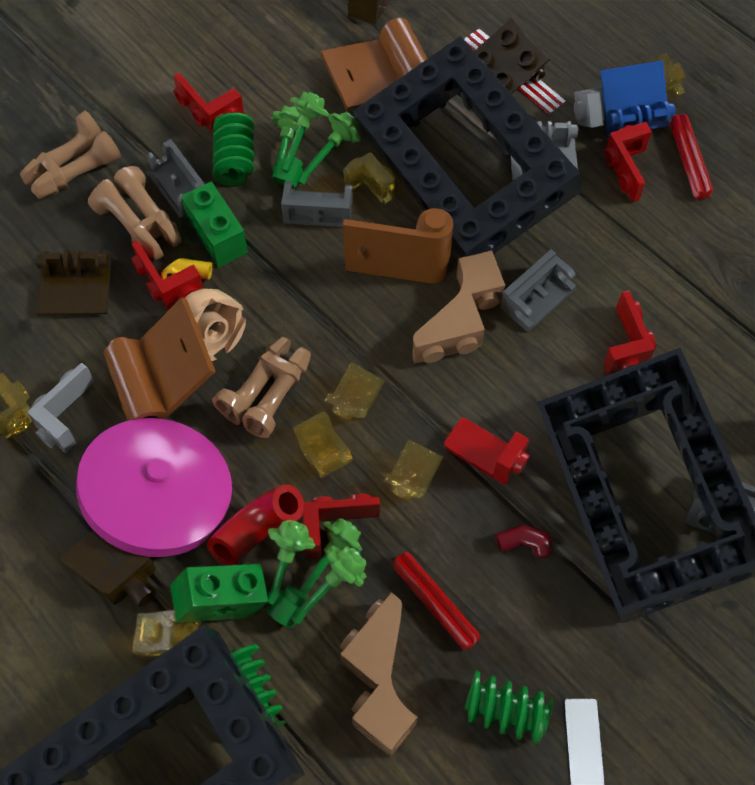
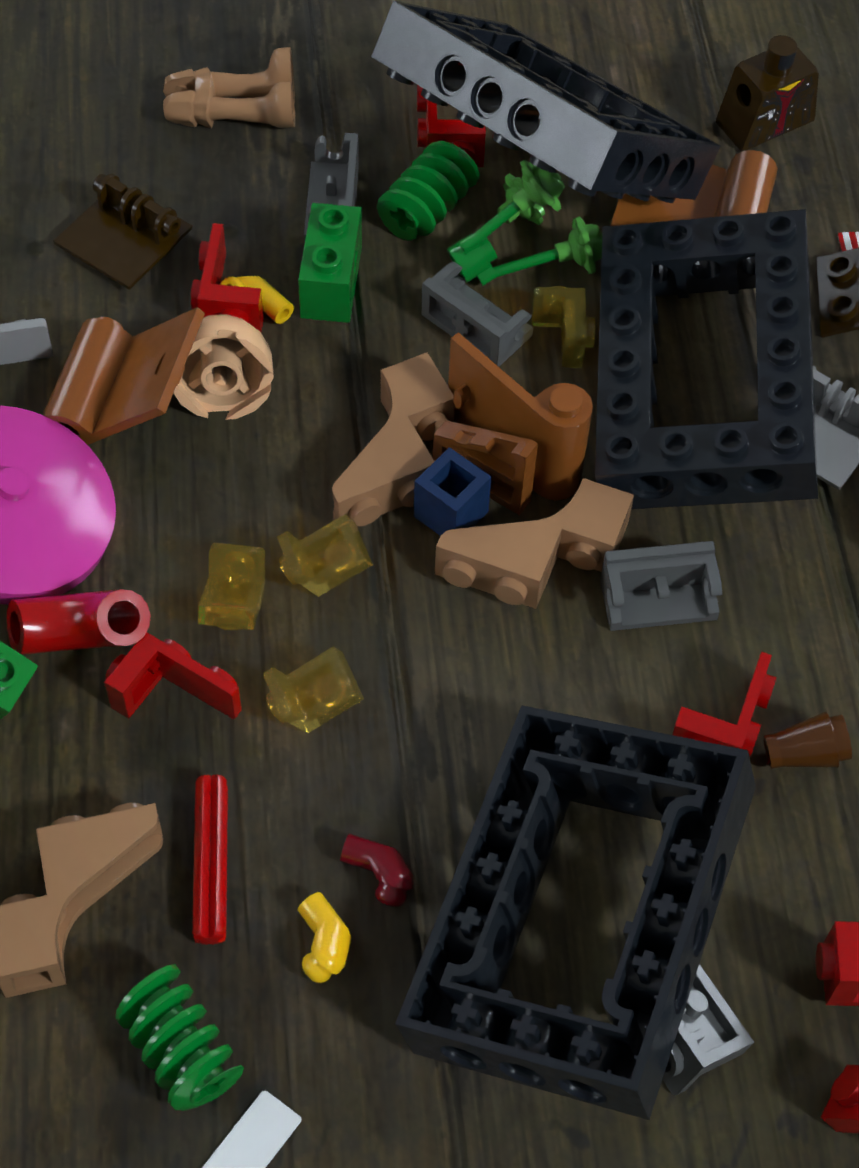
camera: 35 degrees right, 5 degrees down
medium nougat piece [88,166,182,260] -> none
medium nougat piece [212,336,311,438] -> none
bright green plant [267,518,366,628] -> none
red bracket [444,418,530,485] -> none
none -> yellow arm [297,892,351,983]
none -> medium nougat arch [332,352,455,532]
none -> black brick [371,0,721,203]
none -> dark blue brick [413,447,491,536]
none -> dark orange wing [433,421,538,515]
none -> reddish brown cone [763,712,852,769]

